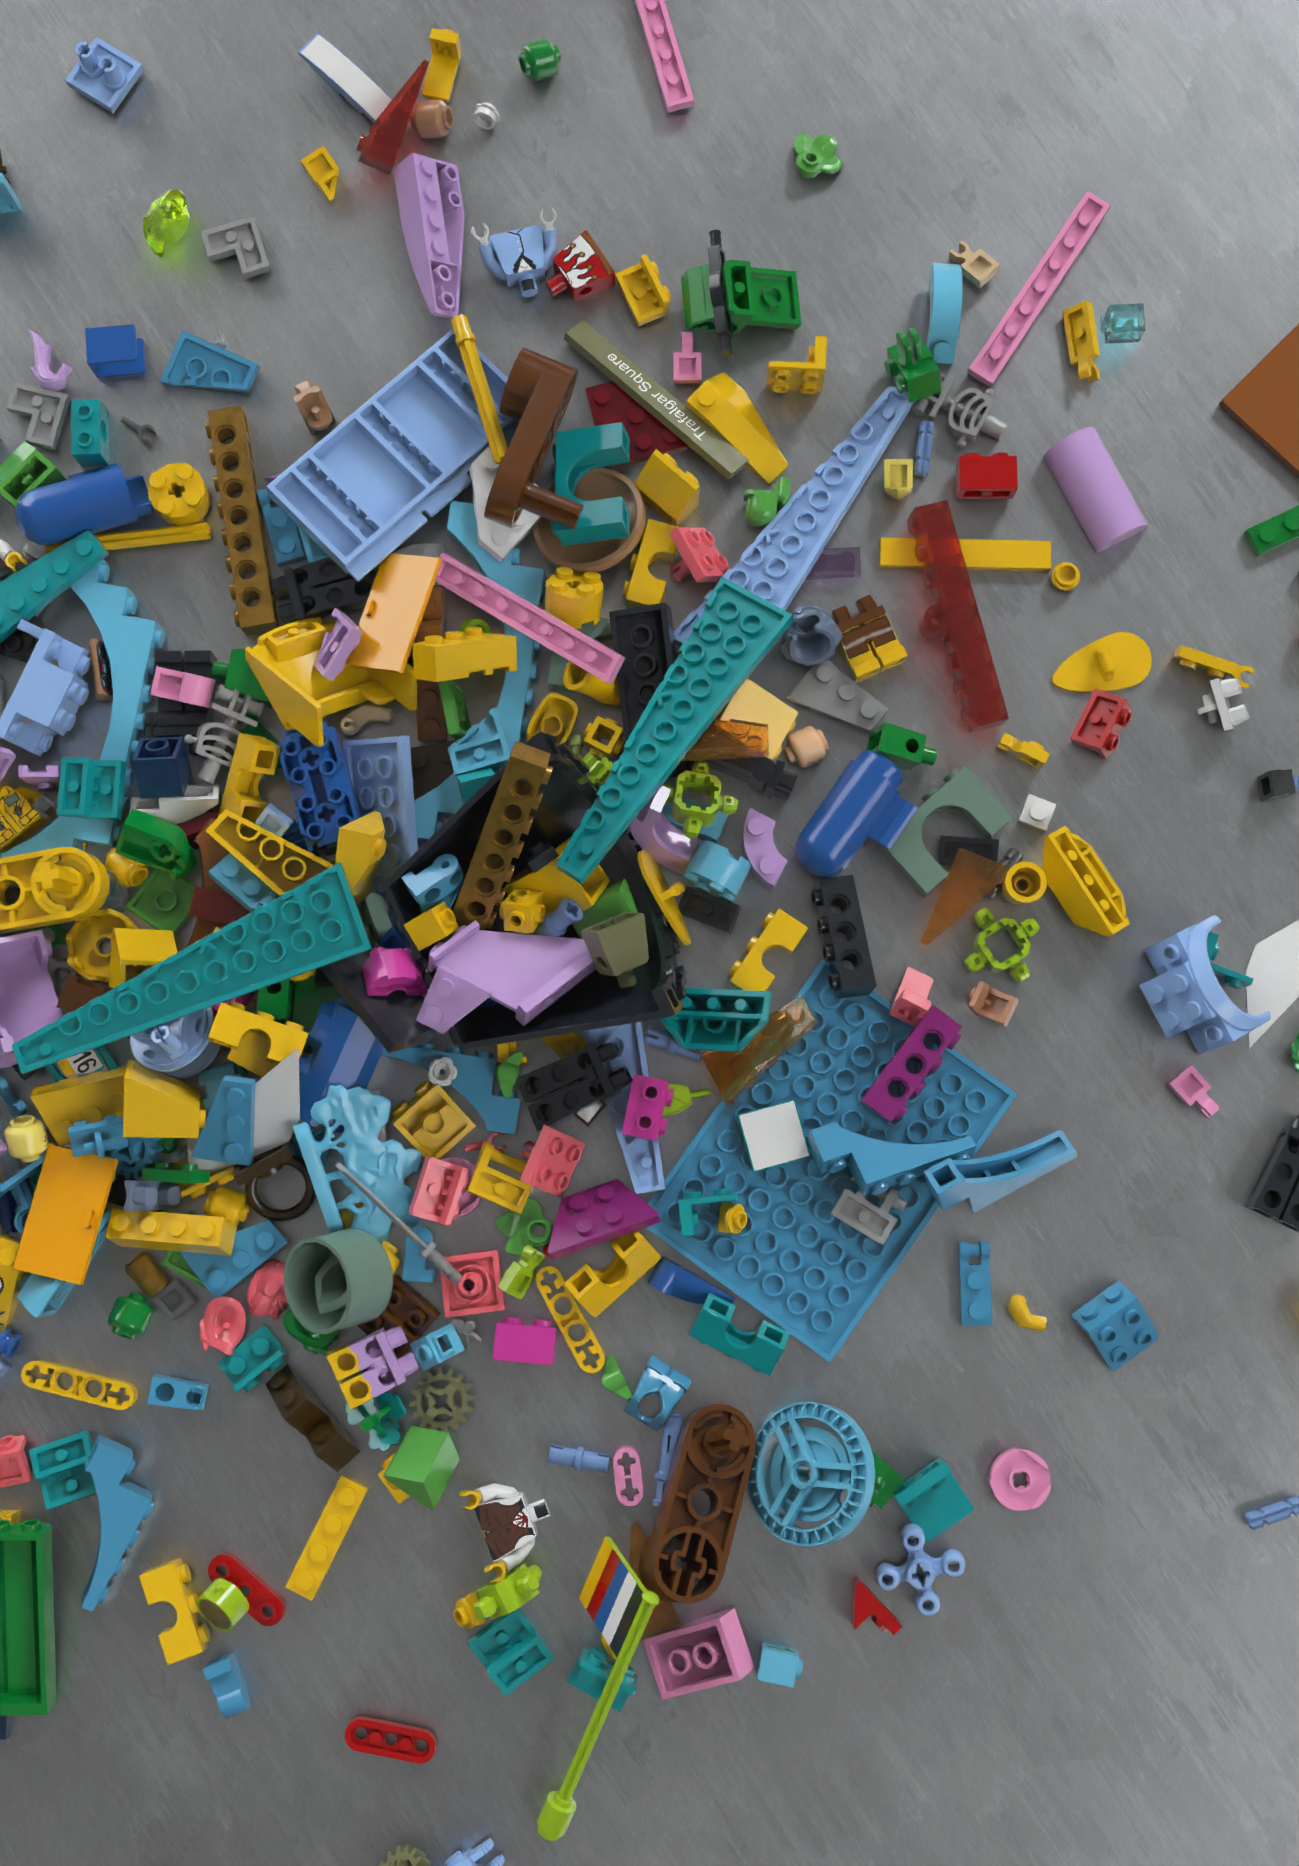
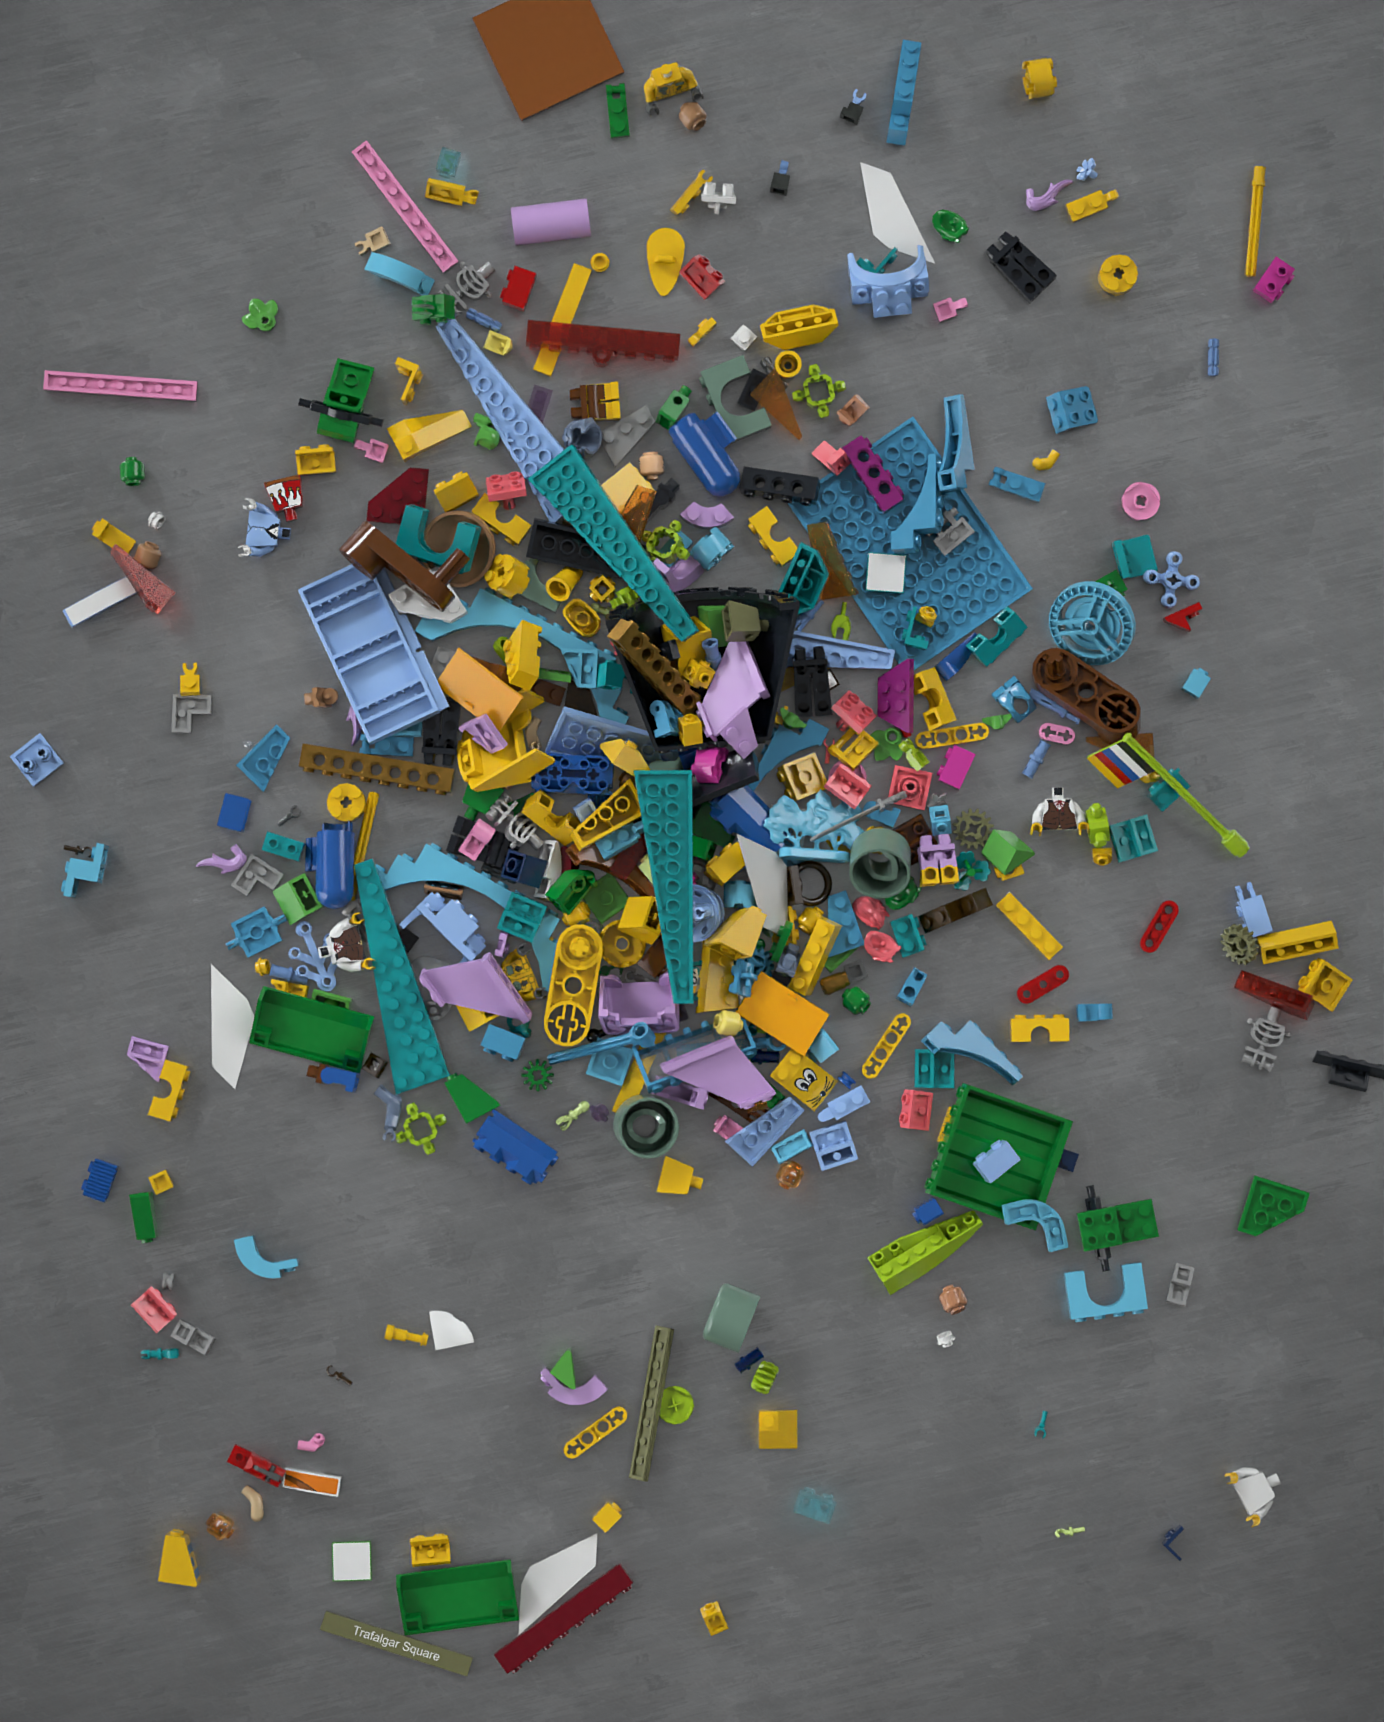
camera: 70 degrees left, 5 degrees up
clear neon green hair [143,188,190,258] -> none
dark azure wing [191,1075,256,1166] -> none
lime piece [196,1578,249,1632] -> none
yellow arch [207,1001,309,1065] -> none
yellow slope [300,145,340,203] -> none
lavender wedge [393,153,465,319] -> none
white plate [428,1057,457,1087] -> none
bright pink plate [435,553,625,684] -> none
yellow axle [451,315,508,465] -> none
olive tile [563,320,749,480] -> none
dark pink brick [622,1074,674,1142] -> none
yellow shield [637,849,691,946] -> none
bright pink slope [642,1608,755,1700] -> none
black plate [678,886,741,934] -> none
none -> yellow plate [180,663,200,696]

